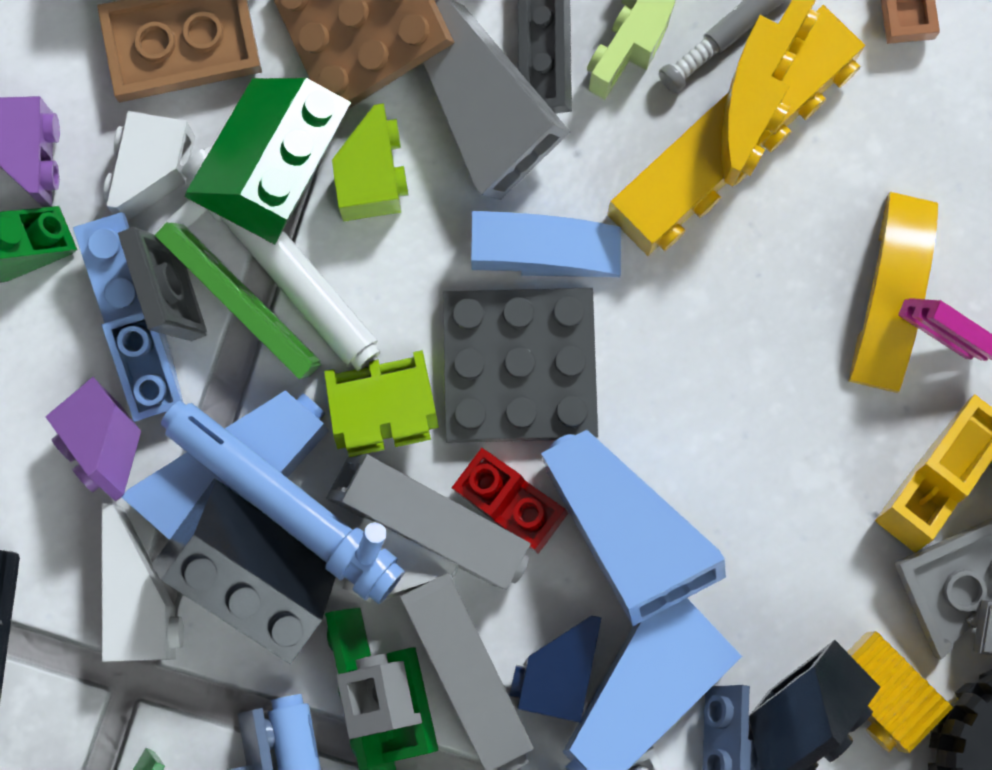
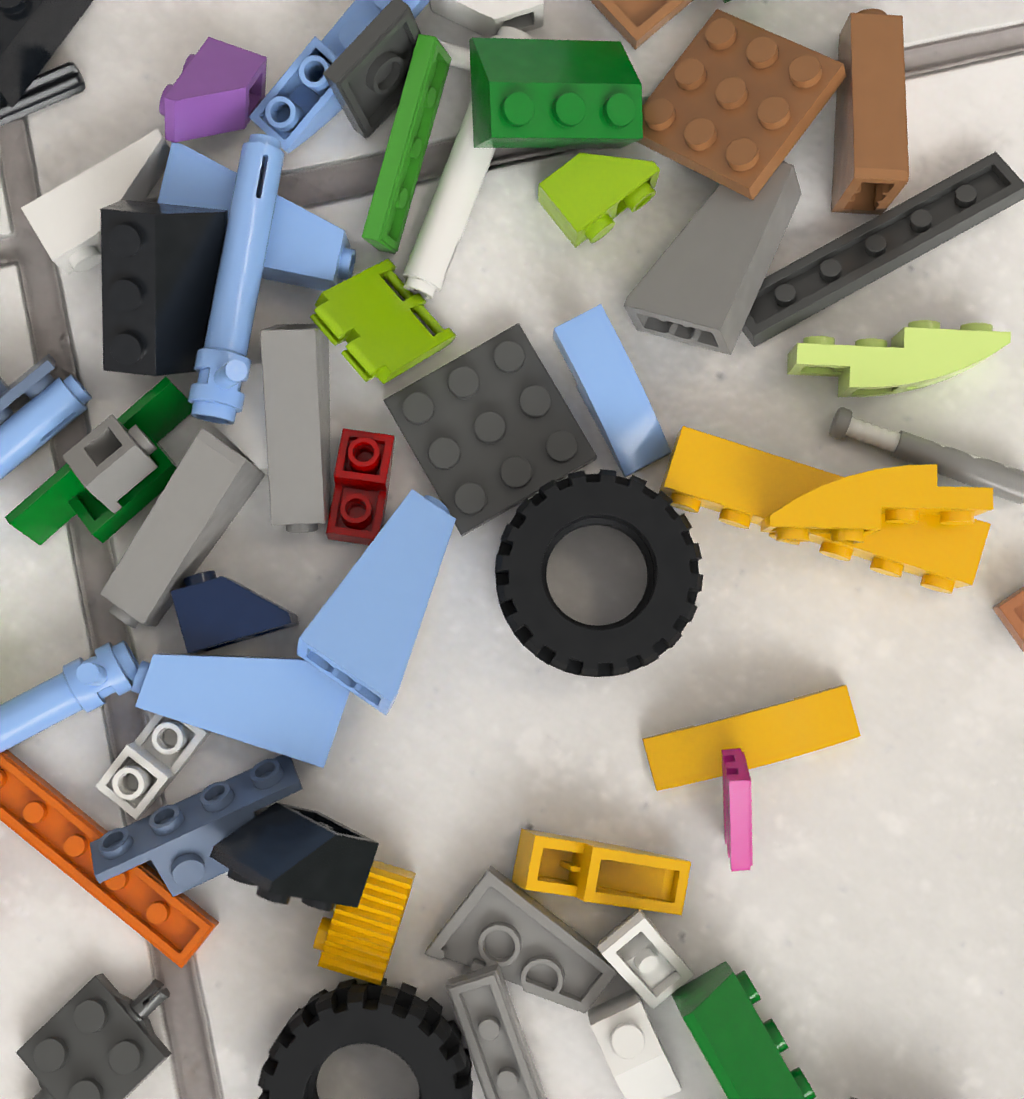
camera: 65 degrees right, 5 degrees up
none -> black tyre [495,469,703,677]

